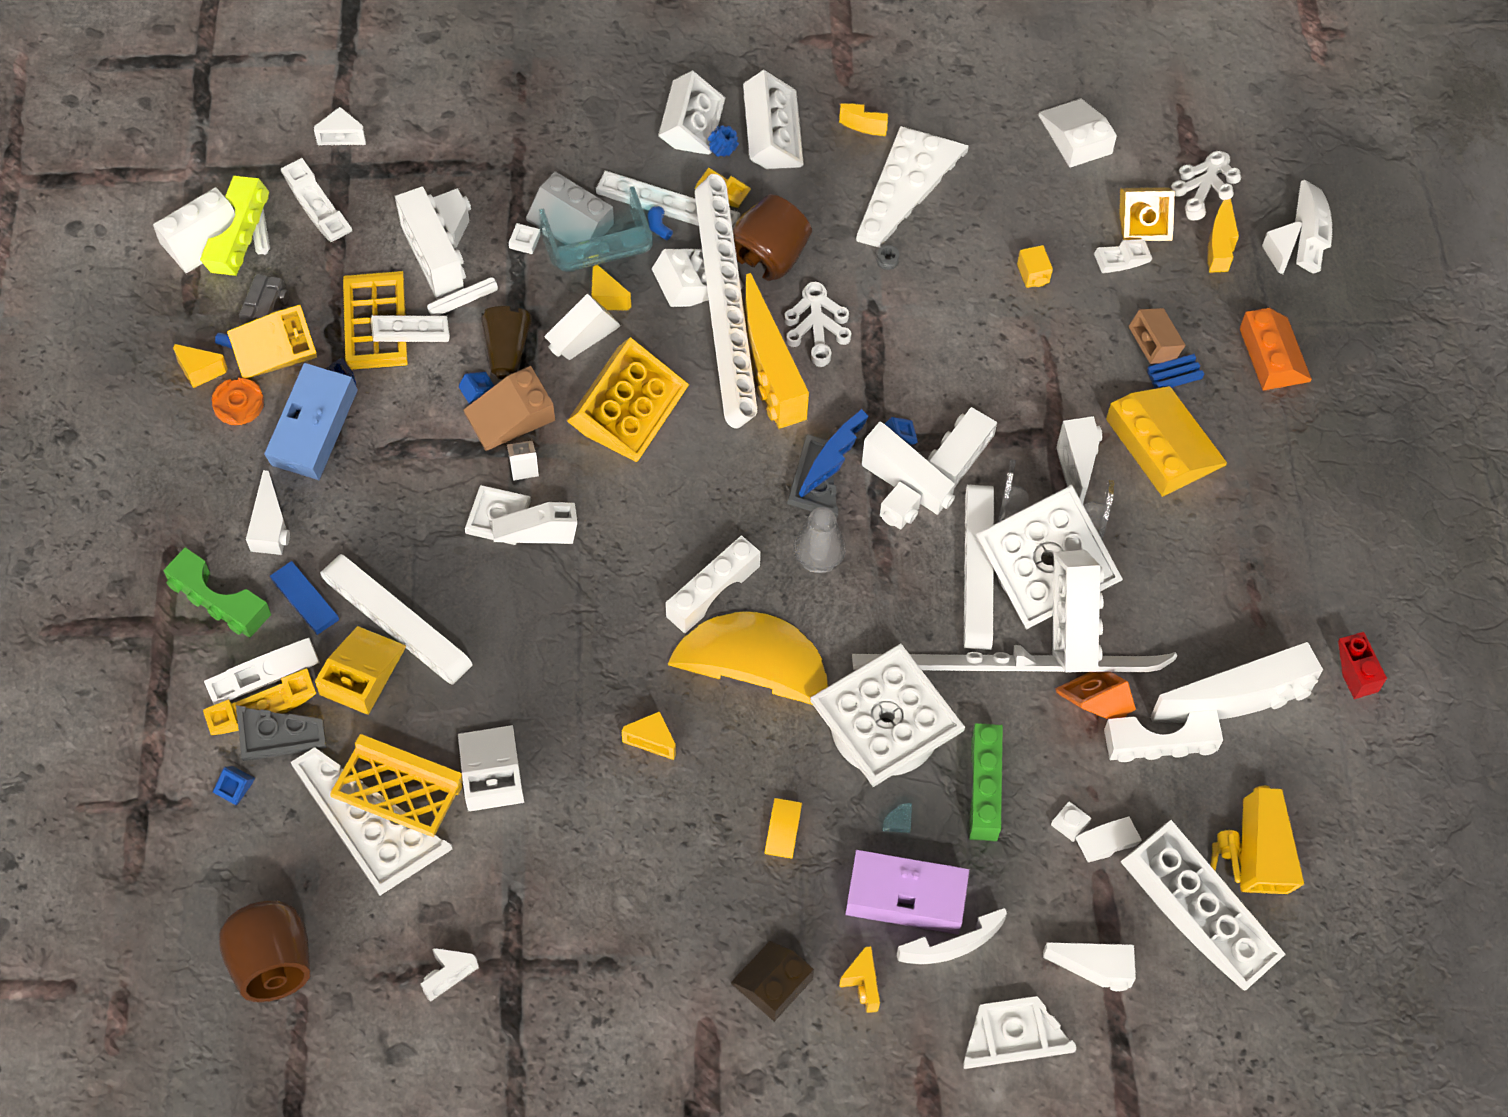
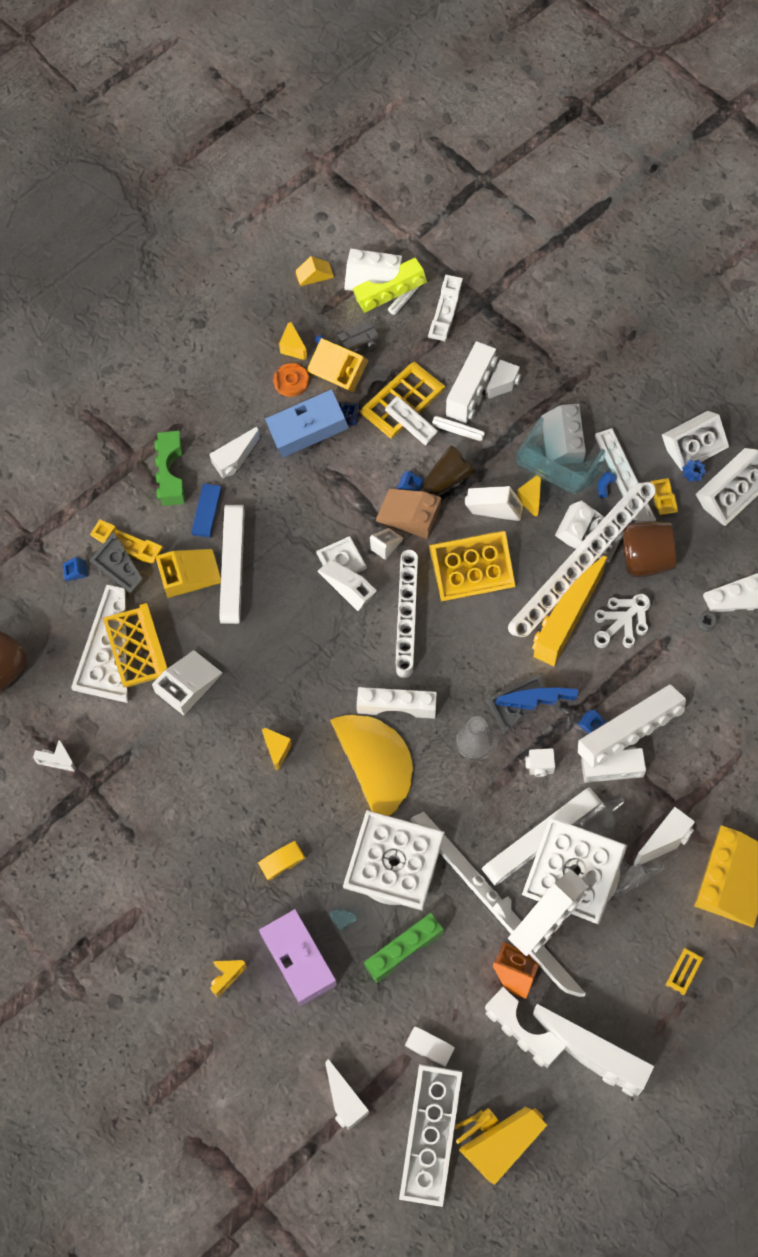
camera: 55 degrees right, 5 degrees up
white slope [204,638,320,705] -> none
white slope [314,107,366,145] -> none
white plate [509,223,541,254] -> none
dark brown slope [731,941,814,1022] -> none
white slope [862,422,955,515] -> none
white slope [896,908,1007,964] -> none
white wing [963,996,1076,1069] -> none
white plate [1051,802,1091,842] -> none
red slope [1338,632,1387,699] -> none
none -> yellow slope [296,256,334,287]
none -> white beam [396,550,418,678]
none -> white brick [578,685,686,768]
none -> yellow tile [666,948,703,995]

